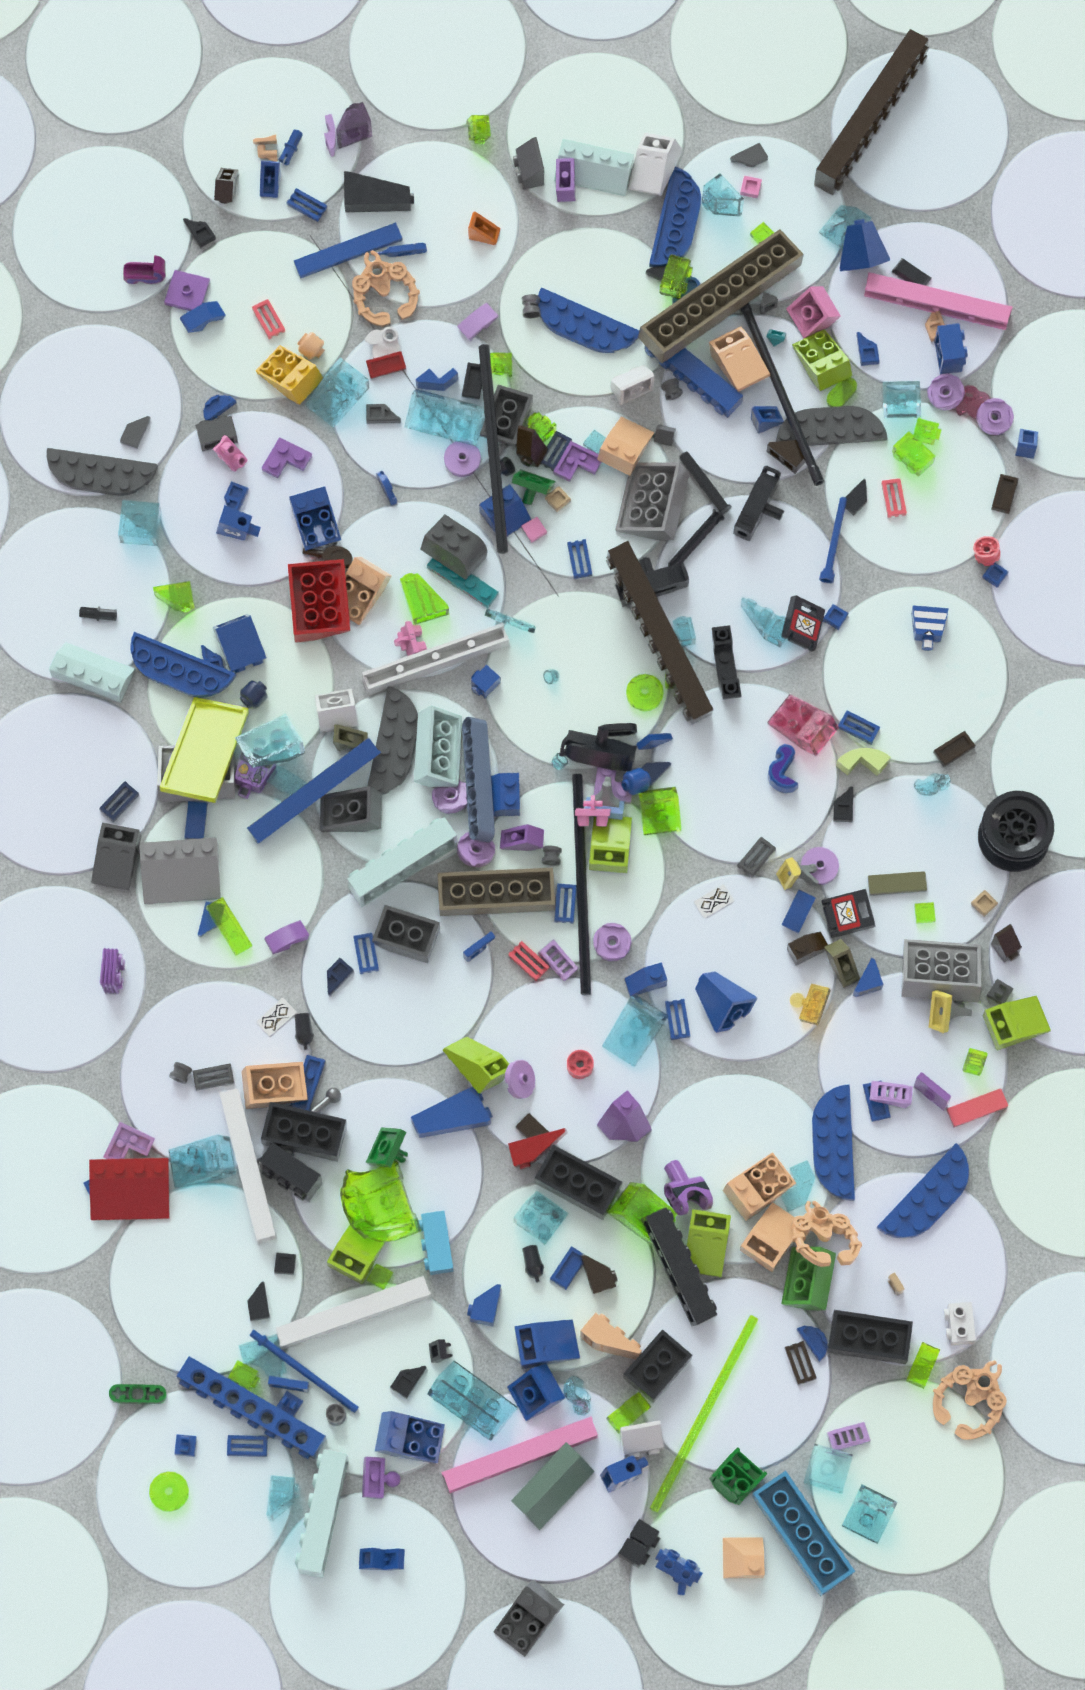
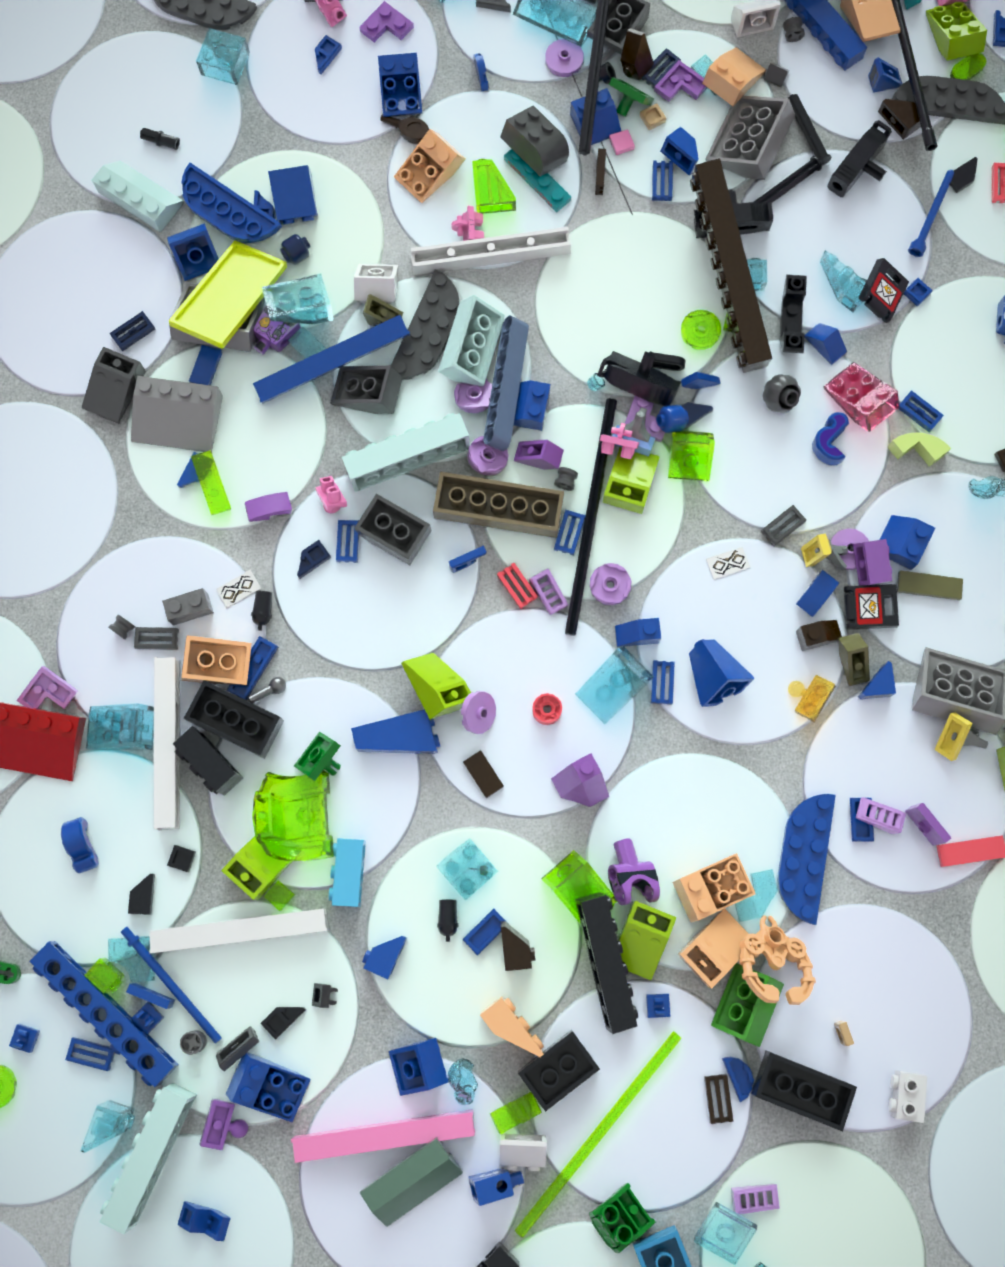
camera: 15 degrees right, 5 degrees up
medium lavender brick [99,947,125,994] -> none
clear neon green slope [153,581,195,612] -> none
blue torso [216,505,261,541] -> none
red slope [288,559,351,642] -> none
clear light blue slope [427,1360,518,1441] -> none
blue brick [471,665,501,698] -> none
clear light blue tile [485,609,536,633] -> none
red slope [508,1128,568,1170] -> none
blue slope [514,1319,580,1369] -> none
clear neon green brick [528,412,557,442] -> none
black brick [534,1144,622,1220] -> none
clear light blue hinge [543,669,560,685] -> none
black tile [833,786,853,822] -> none
blue plate [876,1143,969,1238] -> none
clear neon green slope [906,1342,940,1389] -> none
clear neon green tile [914,902,936,924] -> none
light nougat piece [933,1360,1007,1440] -> none
clear neon green slope [962,1048,988,1076] -> none
none -> blue animal [61,817,99,874]
none -> flat silver brick [162,588,214,626]
none -> blue slope [167,223,219,281]
none -> dark grey tile [216,1026,260,1072]
none -> bright pink hips [316,476,347,514]
none -> dark brown tile [595,148,606,195]
none -> blue tile [646,994,671,1018]
none -> blue slope [660,126,699,176]
none -> dark grey plant [762,374,801,413]
none -> blue slope [805,323,847,365]
none -> medium lavender brick [853,539,892,586]
none -> blue slope [879,515,936,570]

